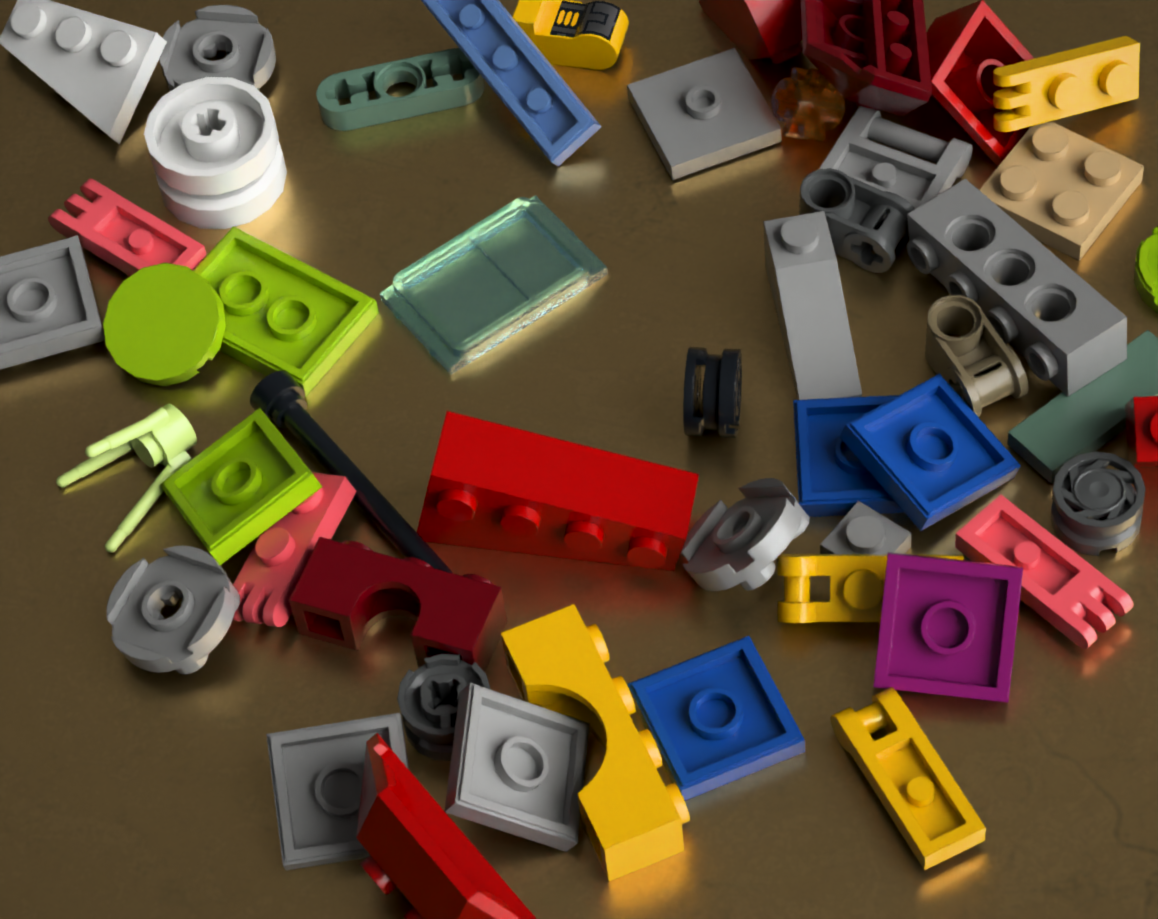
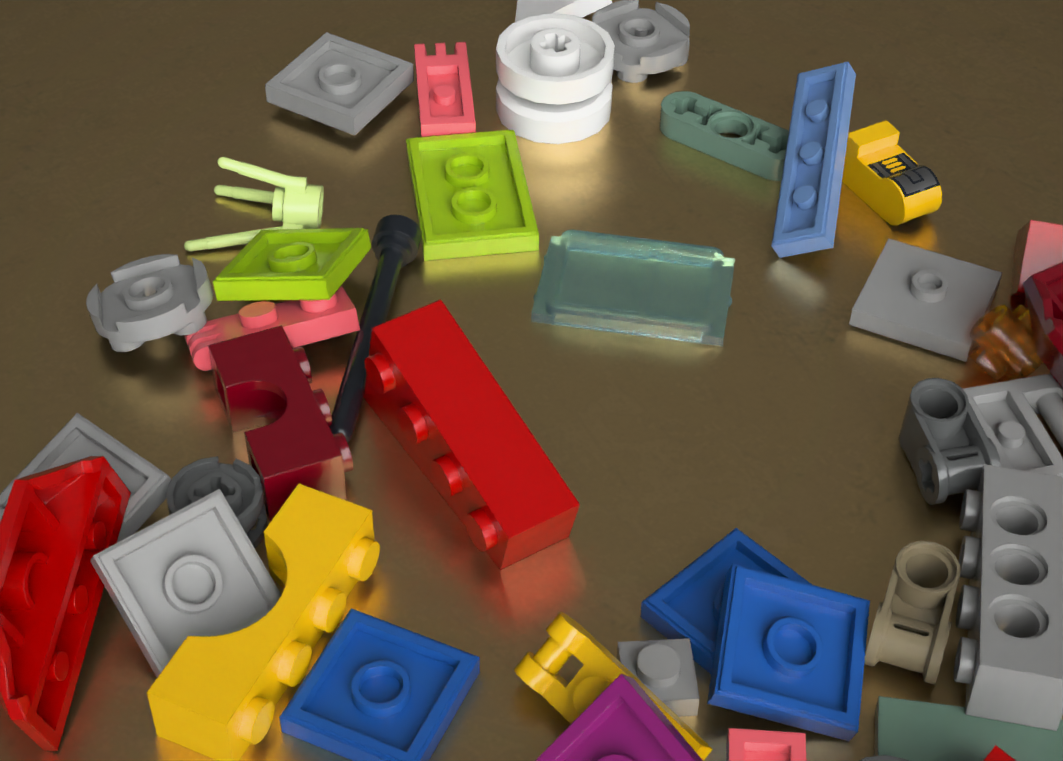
camera: 40 degrees right, 10 degrees down
lime tile [103,263,226,386] -> none
light grey plate [681,478,810,591] -> none
black wheel [683,347,742,438] -> none
light grey slope [763,211,862,400] -> none

